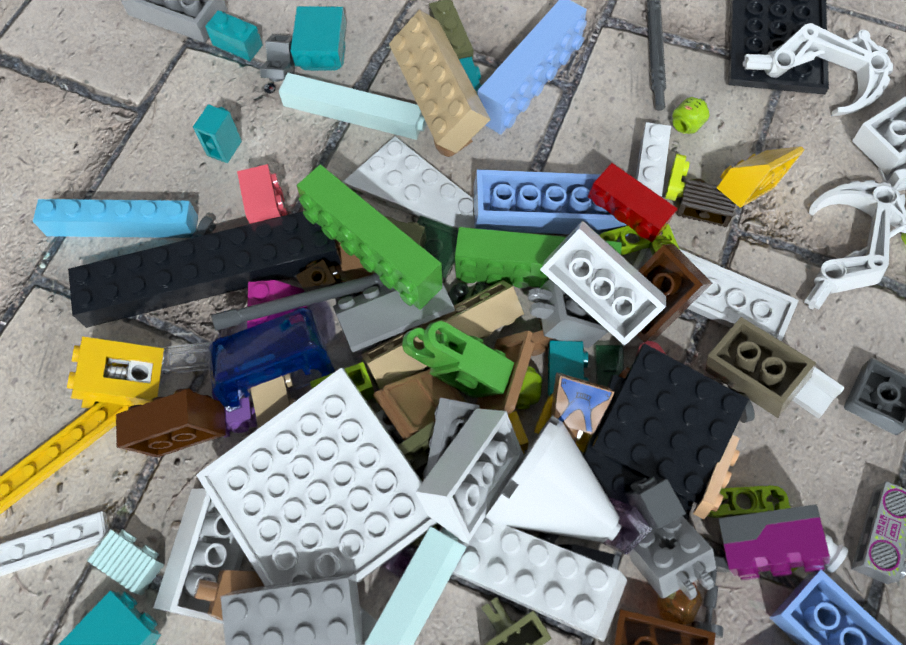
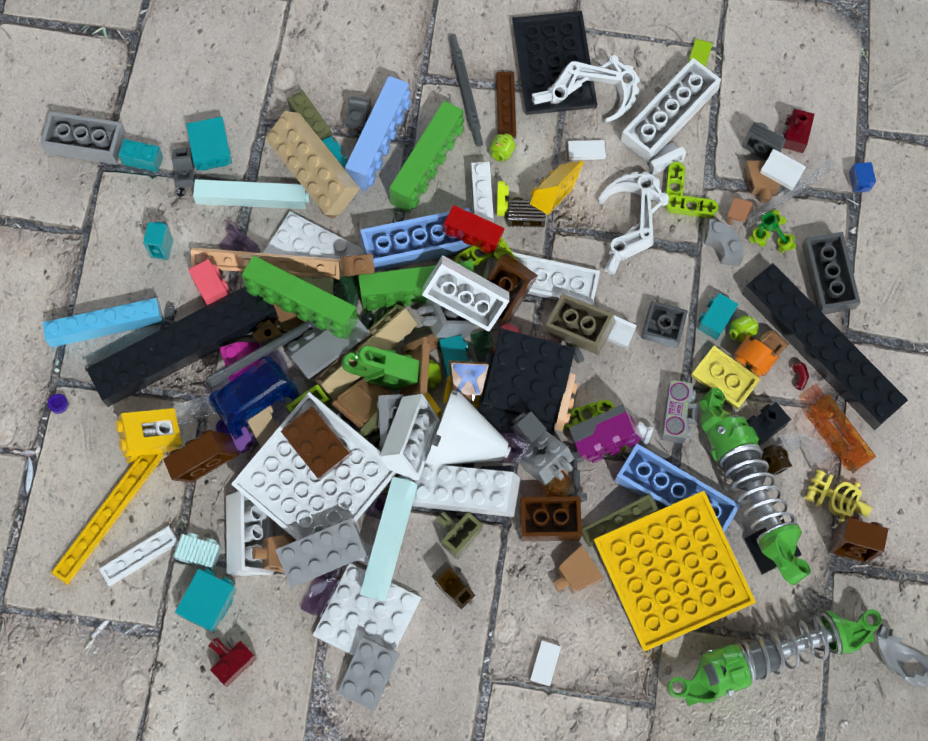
camera: 20 degrees left, 5 degrees up
none -> dark purple tile [48,394,69,414]
none -> light nougat plate [191,248,341,279]
none -> clear purple panel [219,224,261,253]
none -> reddish brown brick [281,406,353,480]
none -> medium nougat brick [340,254,375,277]
none -> dark grey brick [345,95,371,130]
none -> bright green brick [389,101,465,214]
none -> reddish brown tile [496,72,516,139]
none -> white tile [568,140,606,160]

